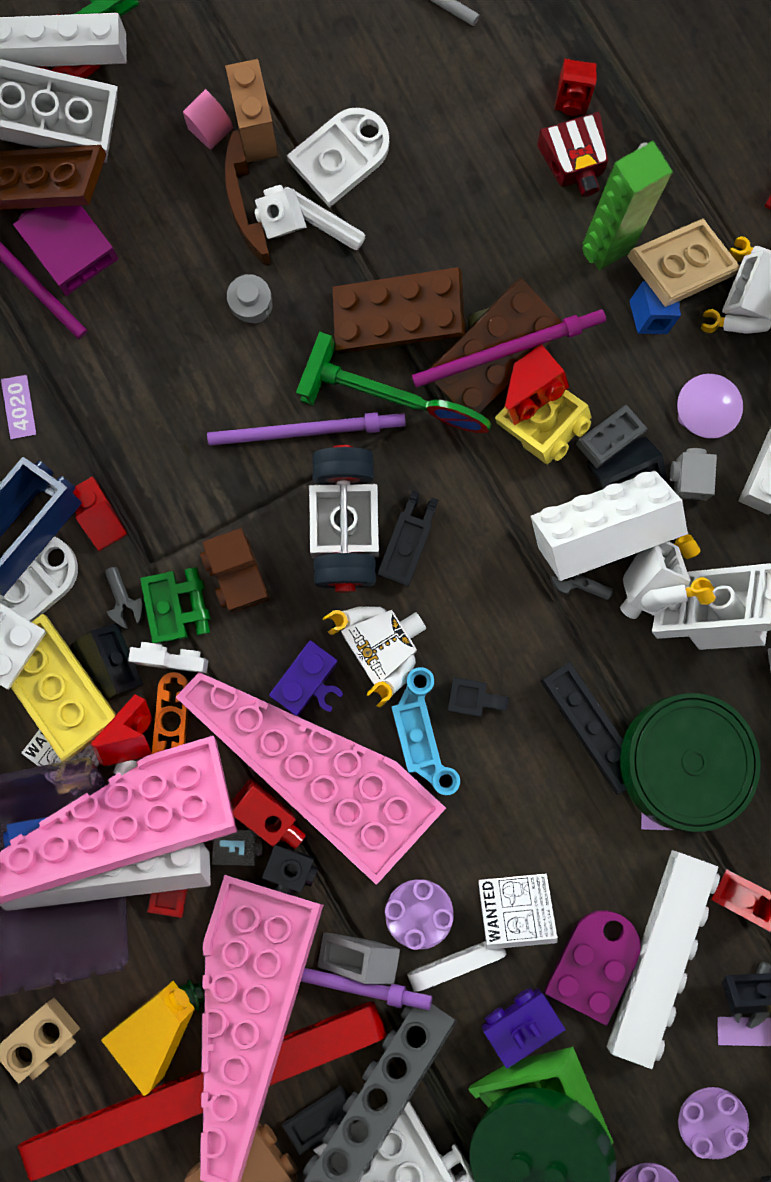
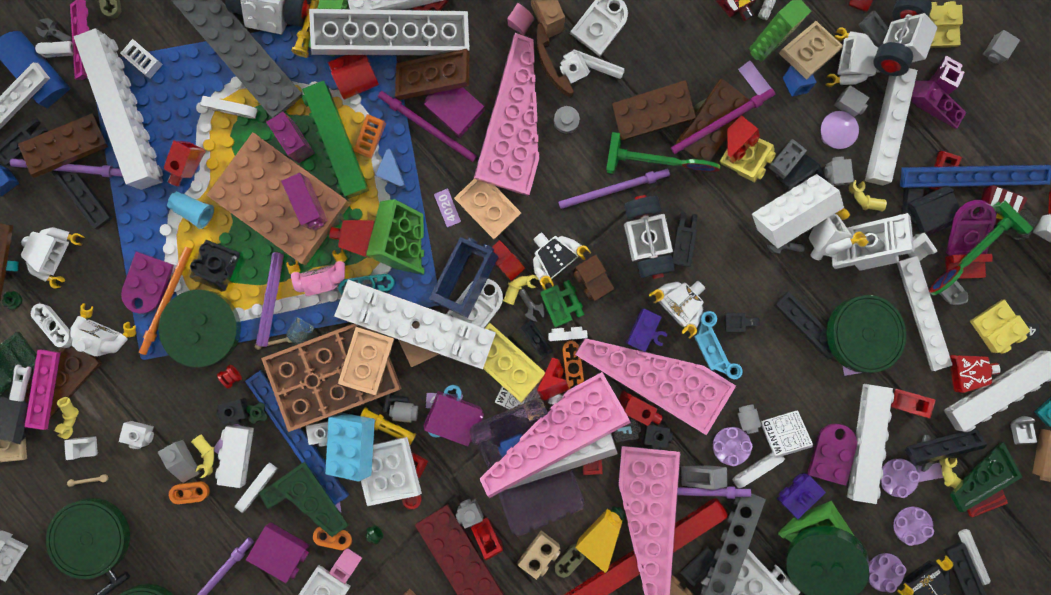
camera: 10 degrees left, 5 degrees up
none -> light nougat plate [454,179,521,240]
none -> bright pink wing [474,33,539,196]
none -> light yellow piece [503,274,539,305]
none -> torso [533,233,591,290]
none -> olive beam [555,544,585,578]
none -> lavender sticker [738,61,771,95]
none -> light grey brick [738,404,761,434]
none -> light grey brick [834,85,869,117]
none -> light yellow piece [849,180,887,212]
none -> lavender dish [880,459,920,498]

